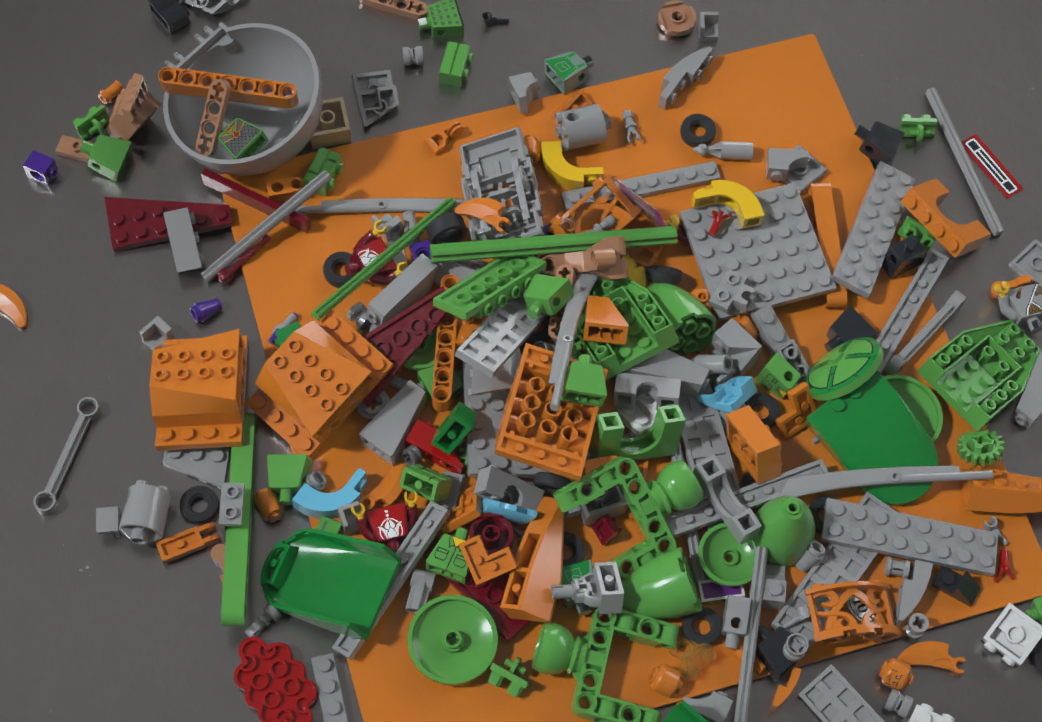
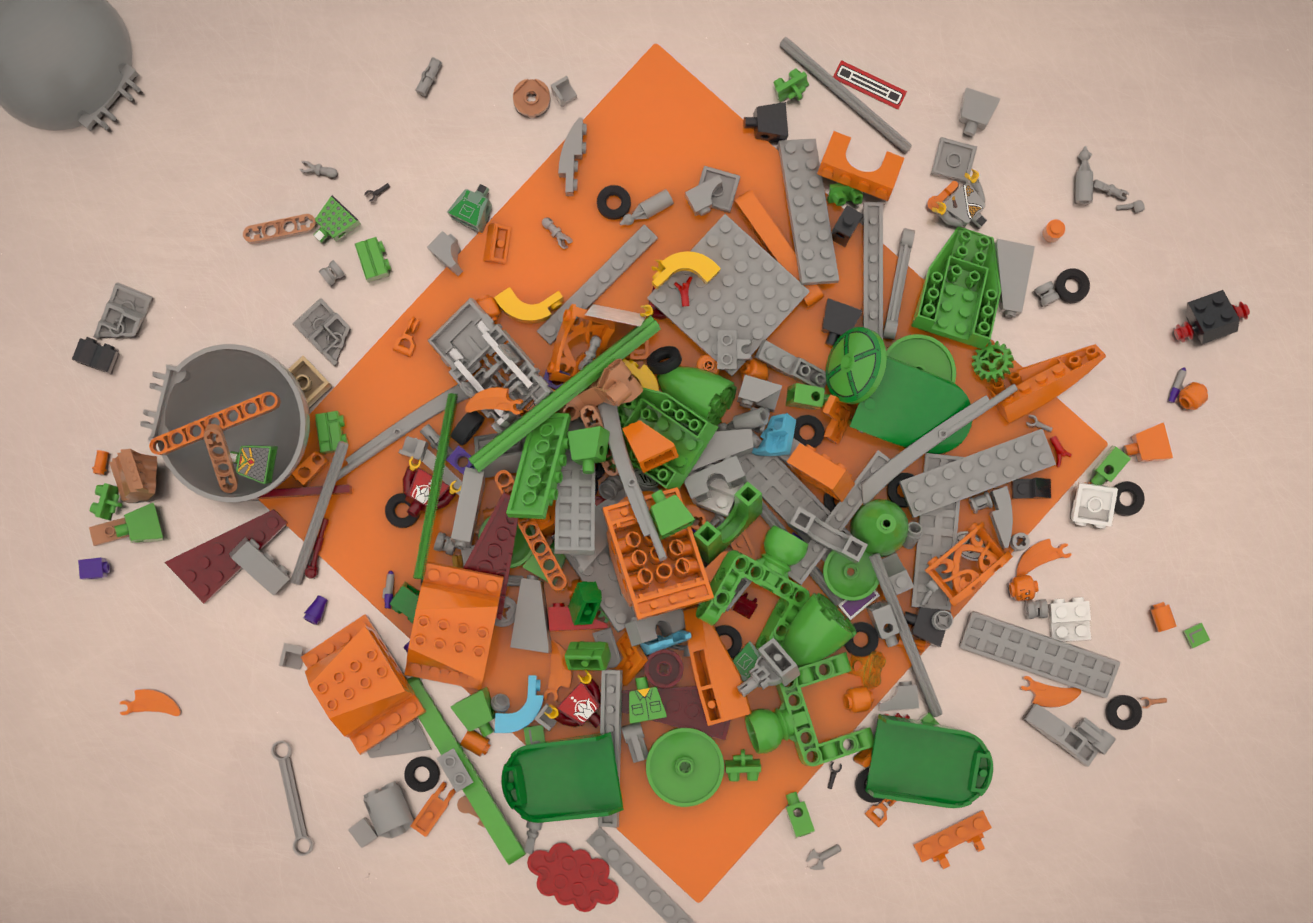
camera: 30 degrees left, 20 degrees up
dark grey bush [401,445,422,466] -> none
orange plate [459,535,518,585] -> none
light grey cylinder [555,104,611,152] -> none
orange slope [770,666,802,713] -> none

